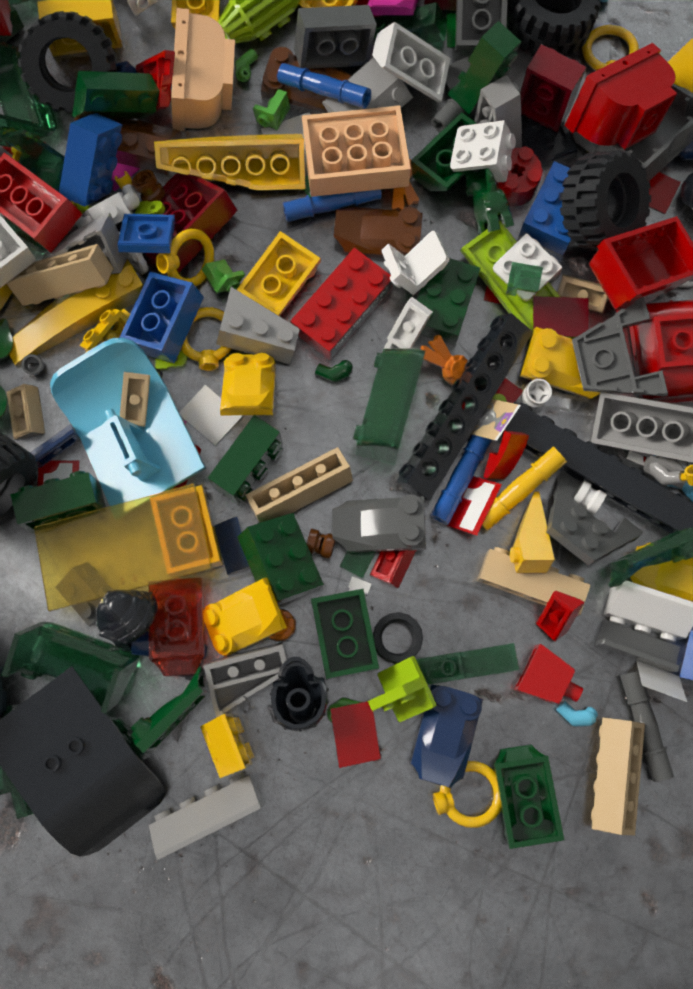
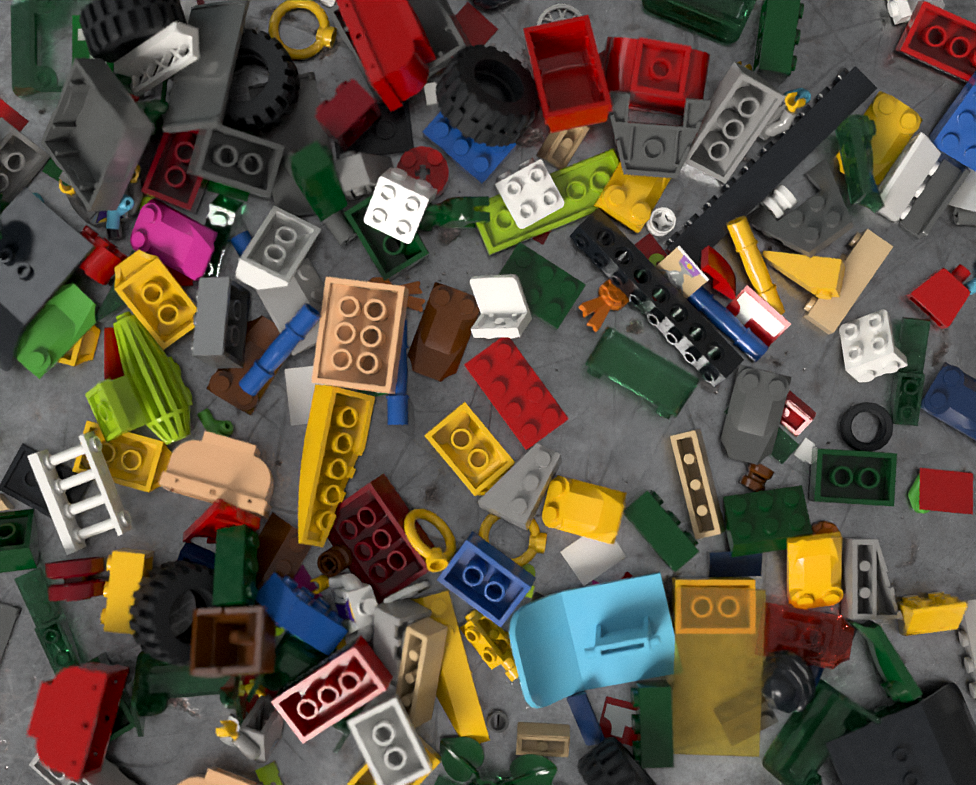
camera: 80 degrees left, 10 degrees up
blue tile [118,214,175,253] -> none
tan slope [120,371,150,427] -> none
lime piece [135,201,165,215] -> none
bright green bracket [202,259,245,293] -> none
bright green bracket [253,89,290,130] -> none
black head [270,657,329,732] -> none
dark green arm [315,360,353,383] -> none
lime bracket [368,656,436,722] -> none
white hinge [382,297,433,364] -> none
clear green panel [506,262,543,296] -> none
dark red sticker [533,296,589,337] -> none
red slope [536,591,585,642] -> none
none -> reddish brown piece [190,606,276,678]
none -> white bracket [839,309,908,383]

